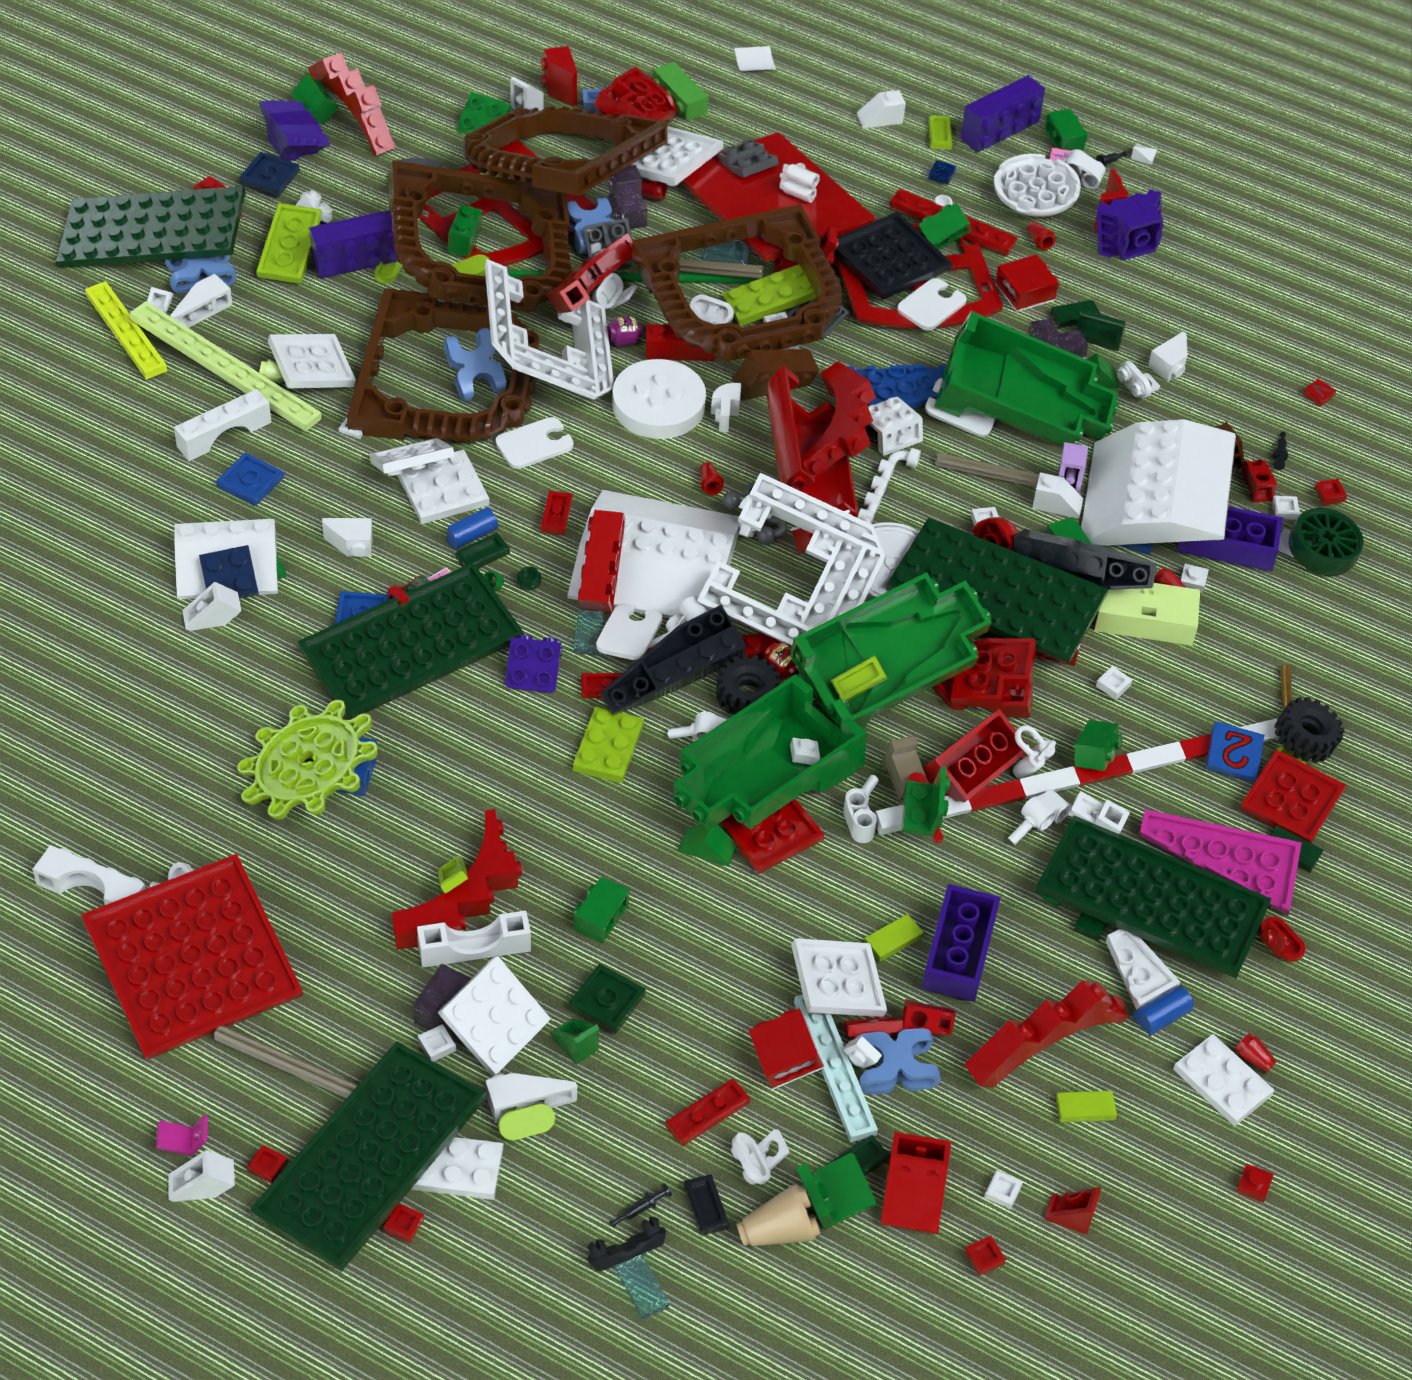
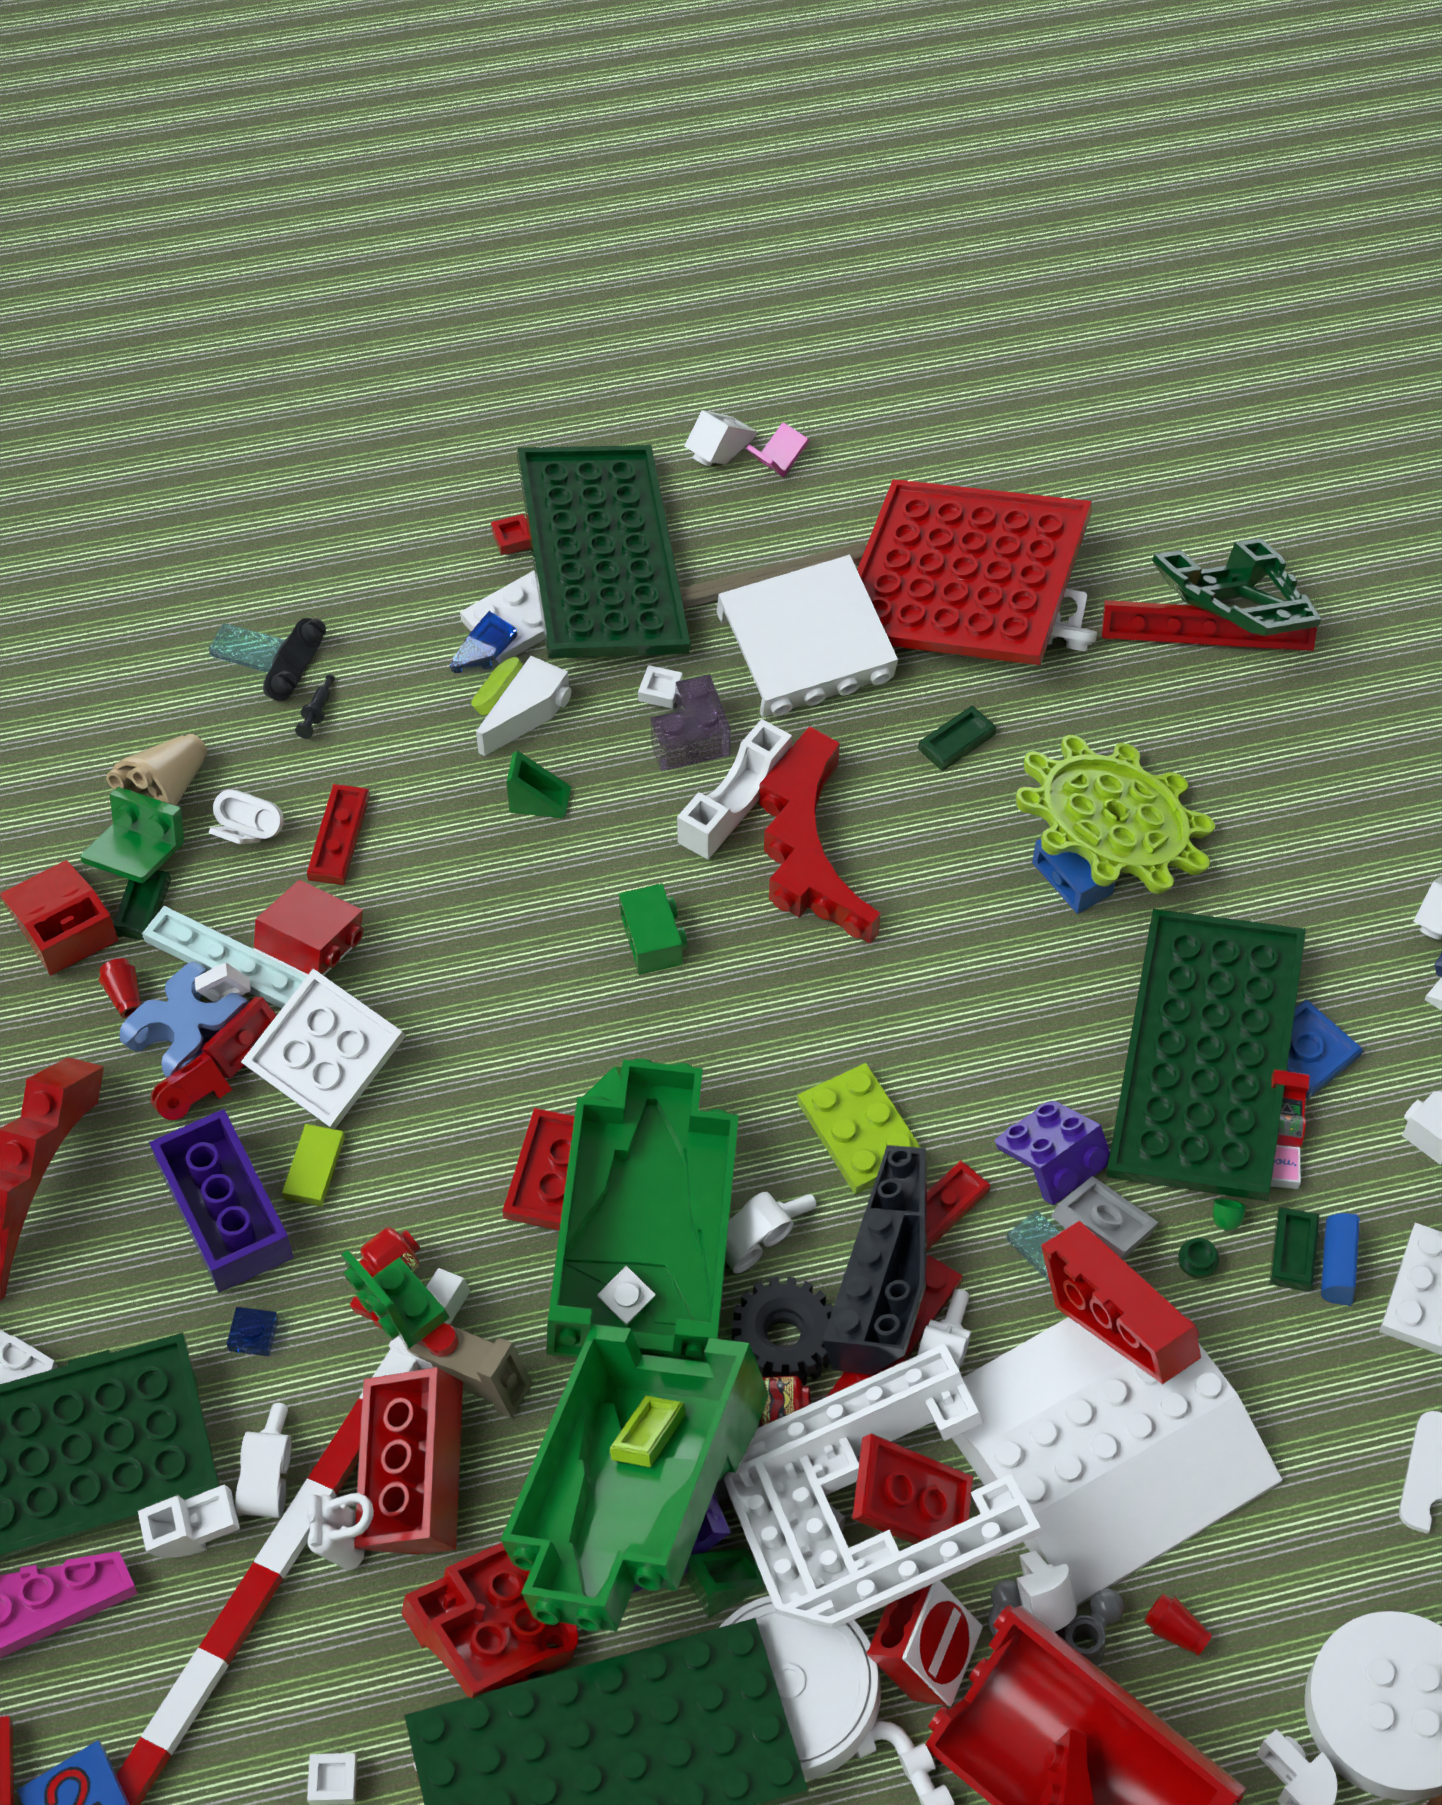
camera: 140 degrees right, 5 degrees up
white arch [33,845,146,905] -> none
red tile [247,1144,288,1184] -> none
lime tile [437,855,468,894] -> none
white plate [437,956,551,1076] -> none
red plate [541,490,573,535] -> none
dark green plate [569,963,646,1035] -> none
white piece [596,604,662,660] -> none
black tile [684,1174,729,1236] -> none
white beam [843,775,879,843] -> none
green brick [1075,720,1122,771] -> none
none -> red cone [98,958,141,1018]
none -> clear blue plate [226,1307,279,1357]
none -> red head [358,1227,421,1277]
none -> clear blue slope [450,611,518,673]
none -> white panel [716,555,898,718]
none -> red tile [852,1433,973,1544]
none -> dark green tile [918,705,996,771]
none -> light grey plate [1051,1176,1159,1260]
none -> red plate [1101,600,1317,651]
none -> dark green windscreen [1152,538,1321,636]

